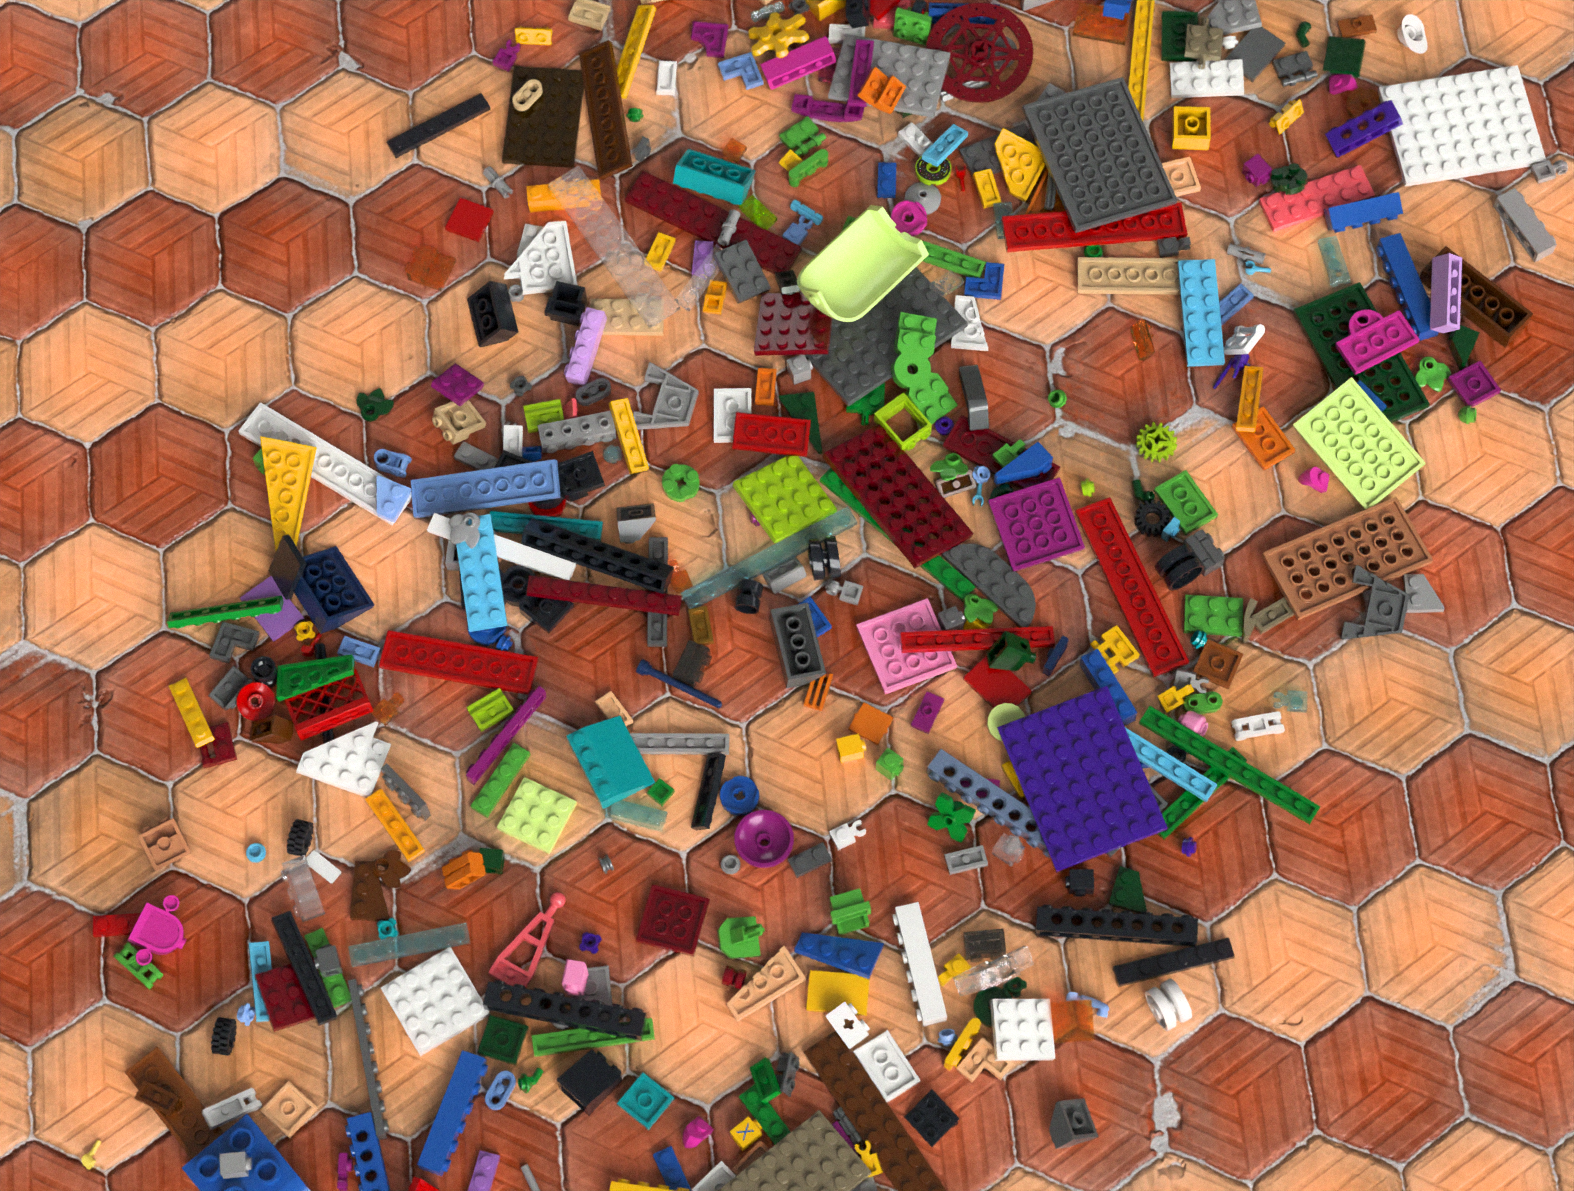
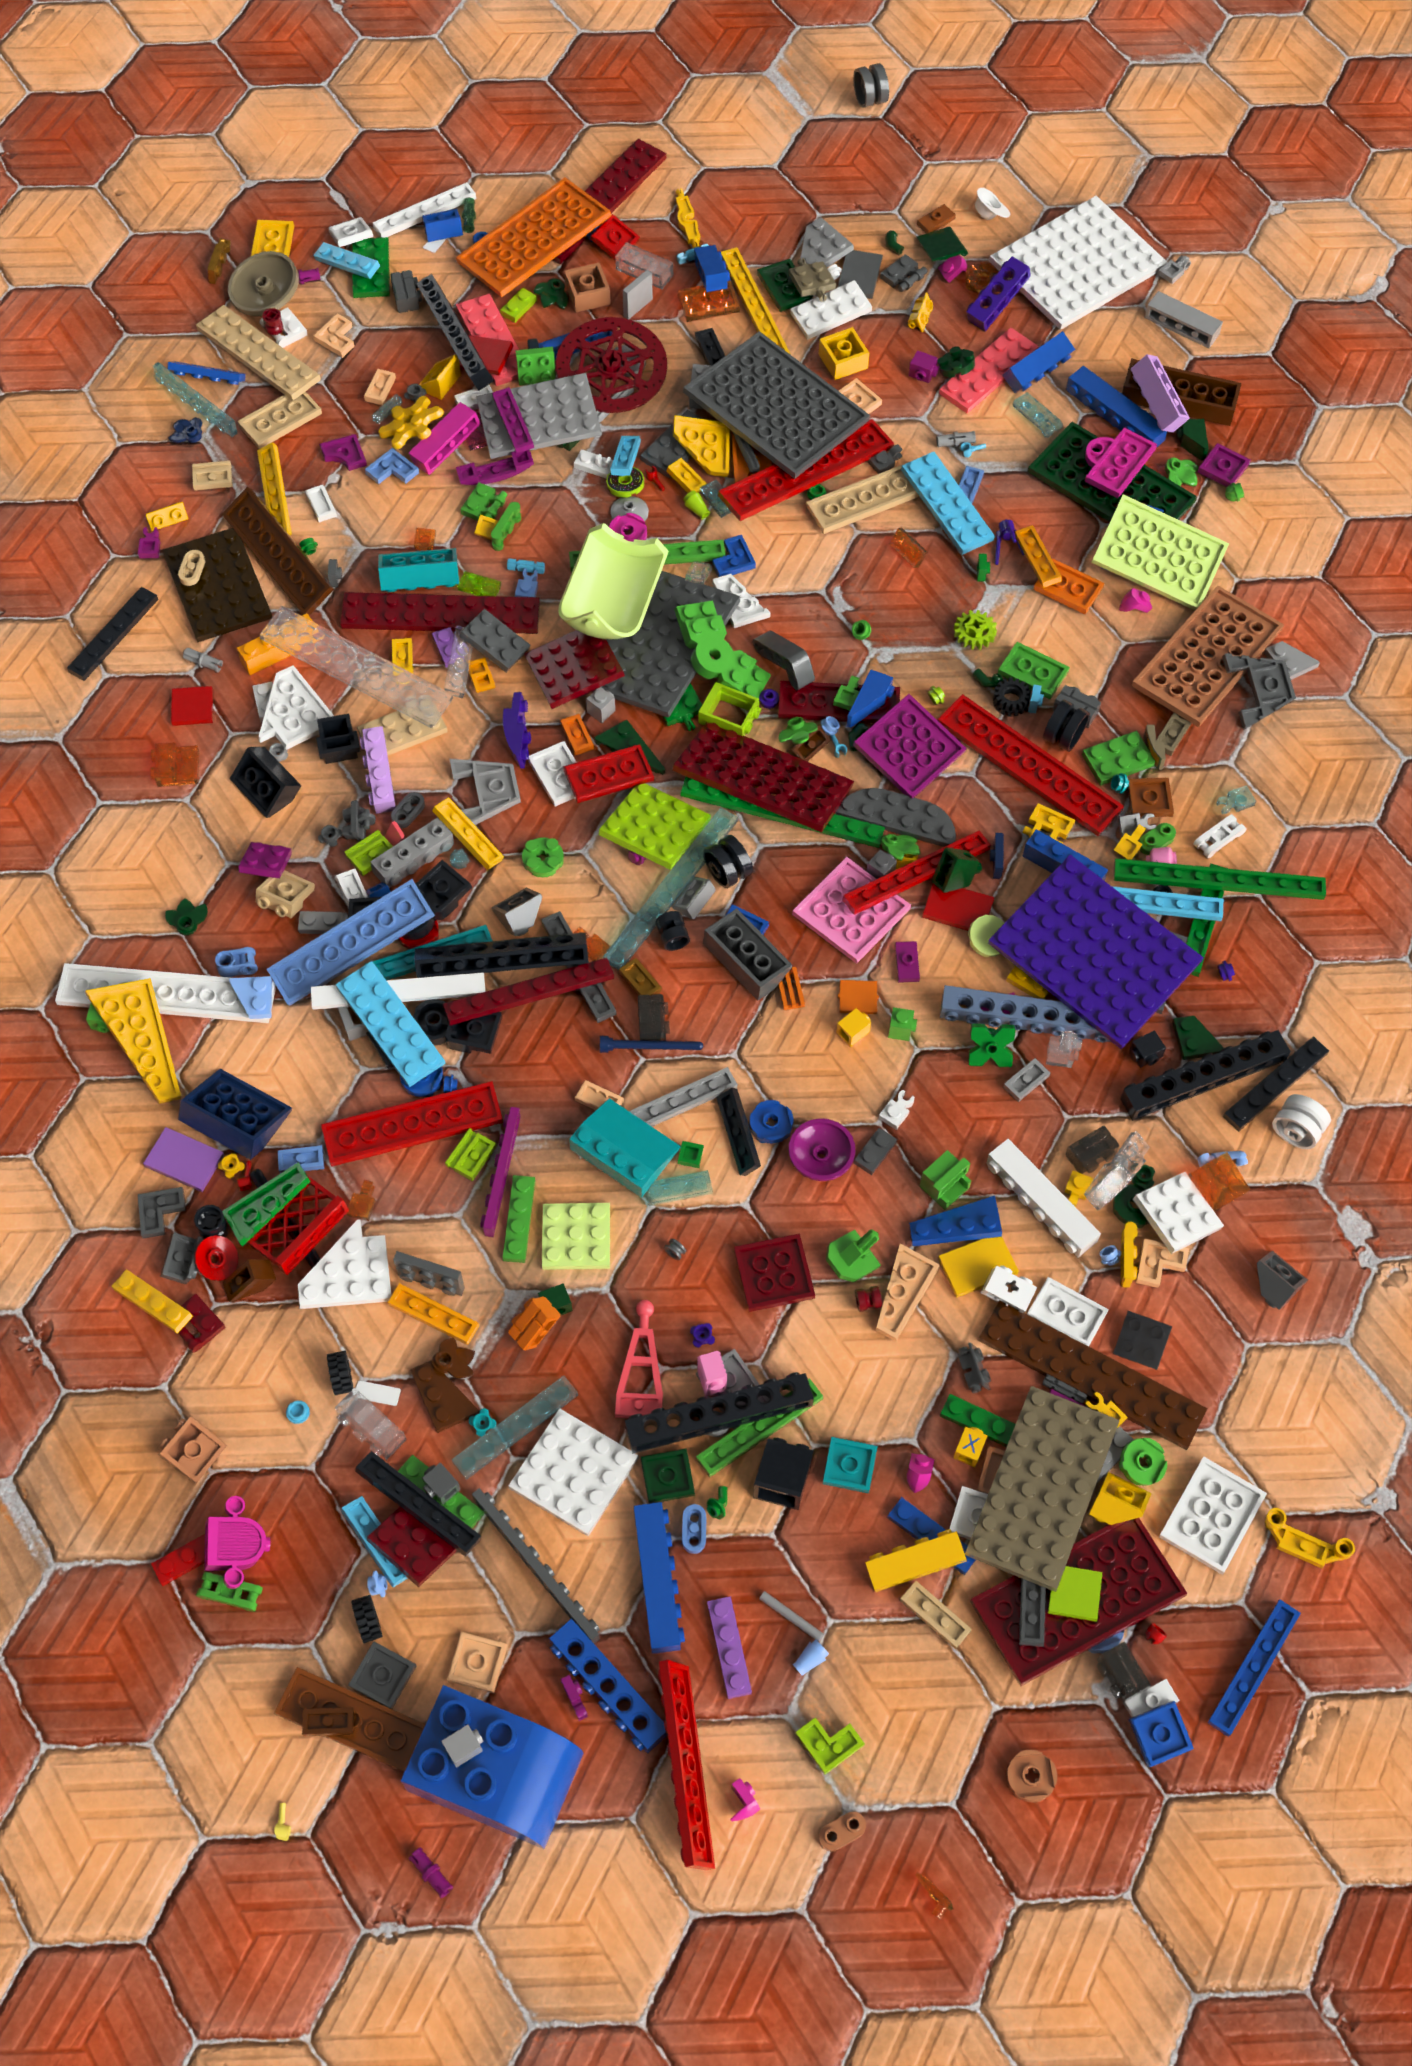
camera: 30 degrees left, 5 degrees down
green plate [167,595,284,629] -> none
white plate [202,1088,263,1130] -> none
black tile [268,534,307,600] -> none
light grey plate [448,513,480,549] -> none
light grey pin [717,210,741,246] -> none
light grey plate [721,855,740,875] -> none
green plate [750,1057,781,1104] -> none
pearl dark grey plate [775,270,800,295] -> none
light grey plate [825,580,863,606] -> none
orange slope [857,67,906,114] -> none
blue plate [877,162,896,198] -> none
white plate [1224,324,1265,355] -> none
none -> dark grey hips [342,800,376,842]
none -> dark grey plate [349,1642,417,1709]
none -> dark purple slope [503,692,531,768]
none -> lime cone [683,491,710,520]
none -> black plate [695,328,725,366]
none -> green plate [977,554,990,582]

